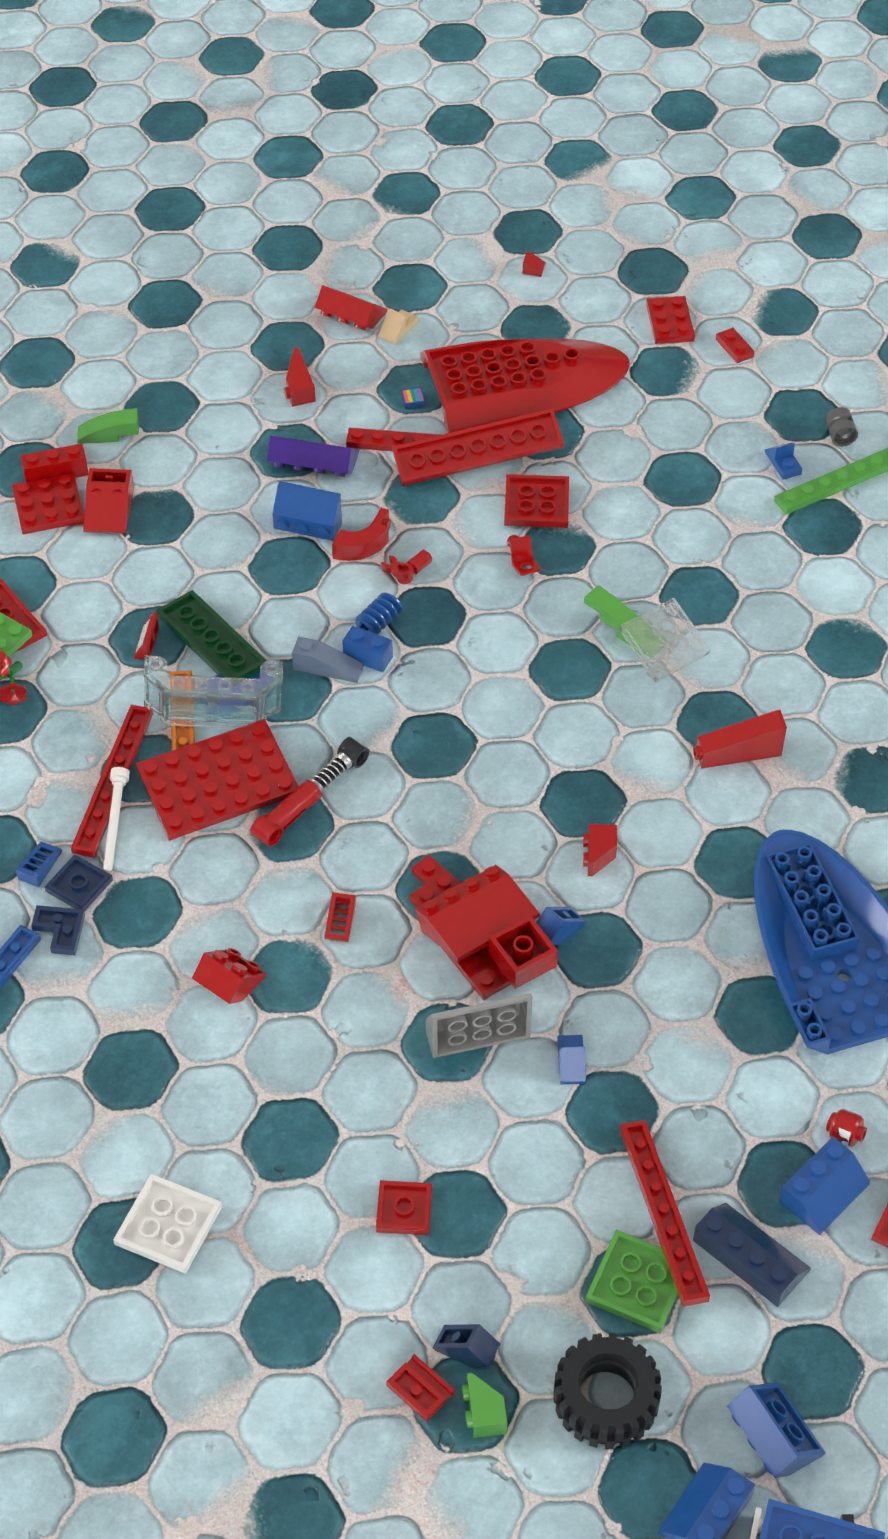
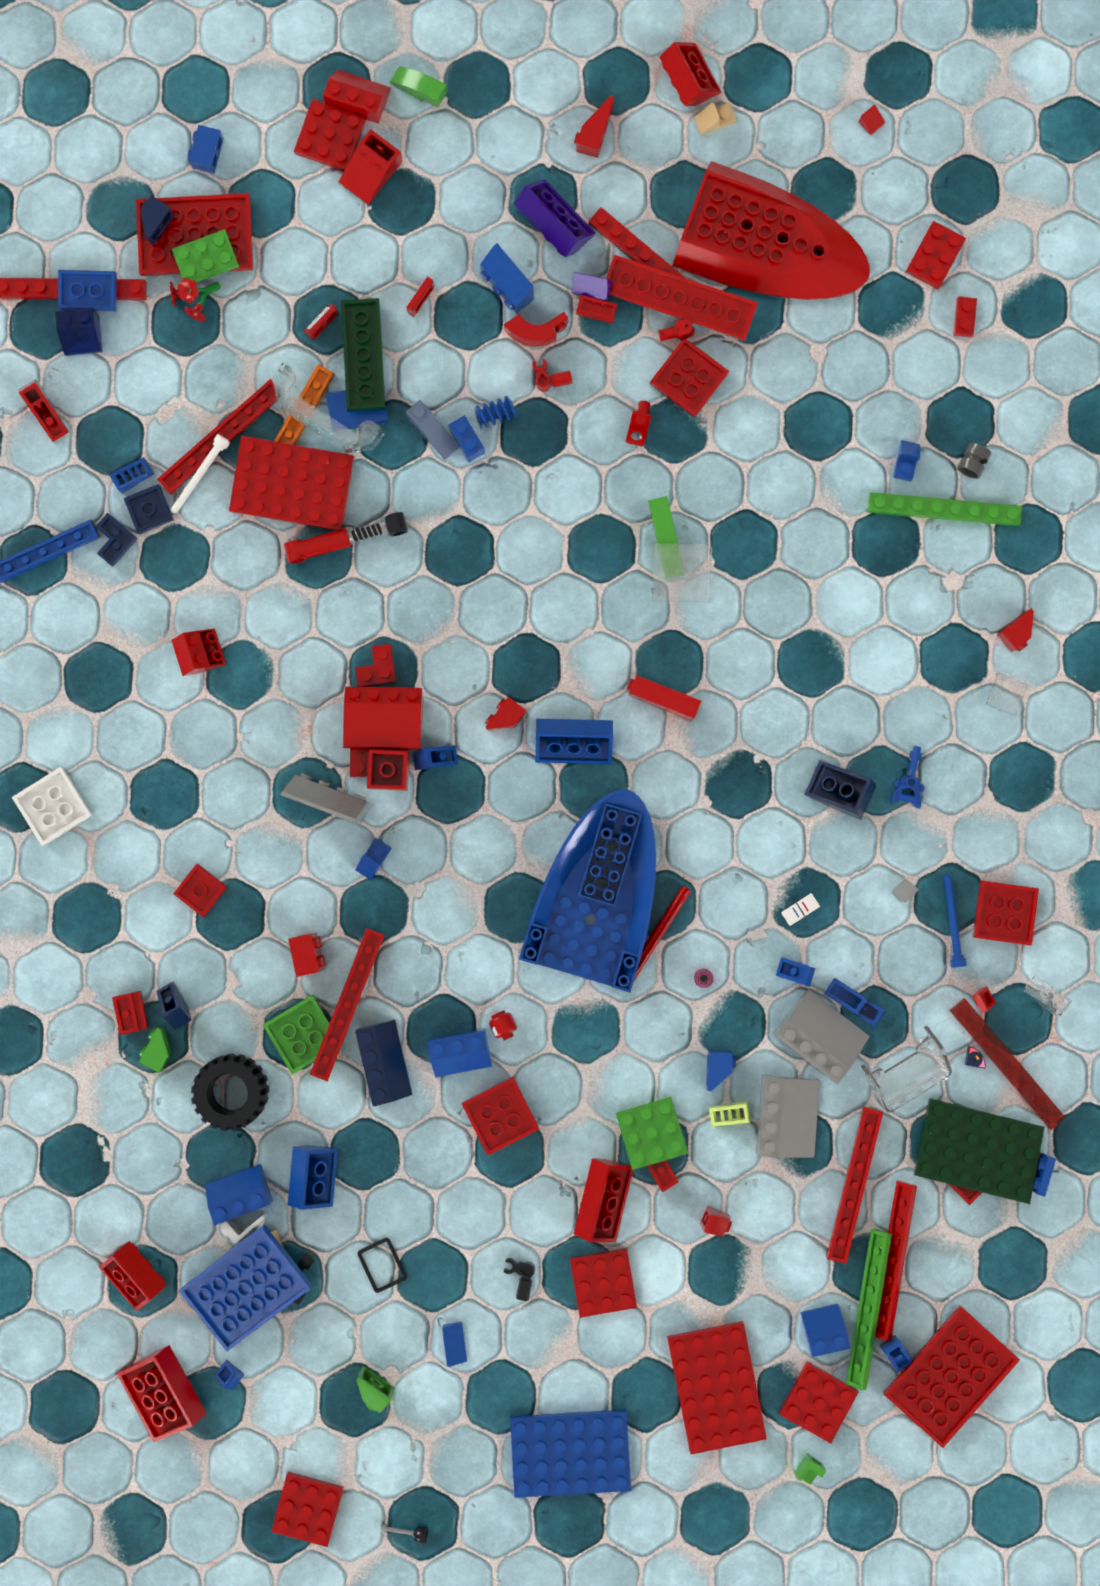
camera: 35 degrees right, 35 degrees up
red slope [324,892,356,942] -> none
tile [401,387,425,409] -> none
none -> red brick [288,932,326,977]
none -> red tile [406,276,434,317]
none -> blue slope [535,719,613,764]
none -> slope [572,272,612,301]
none -> red plate [576,295,617,324]
none -> red piece [658,320,695,342]

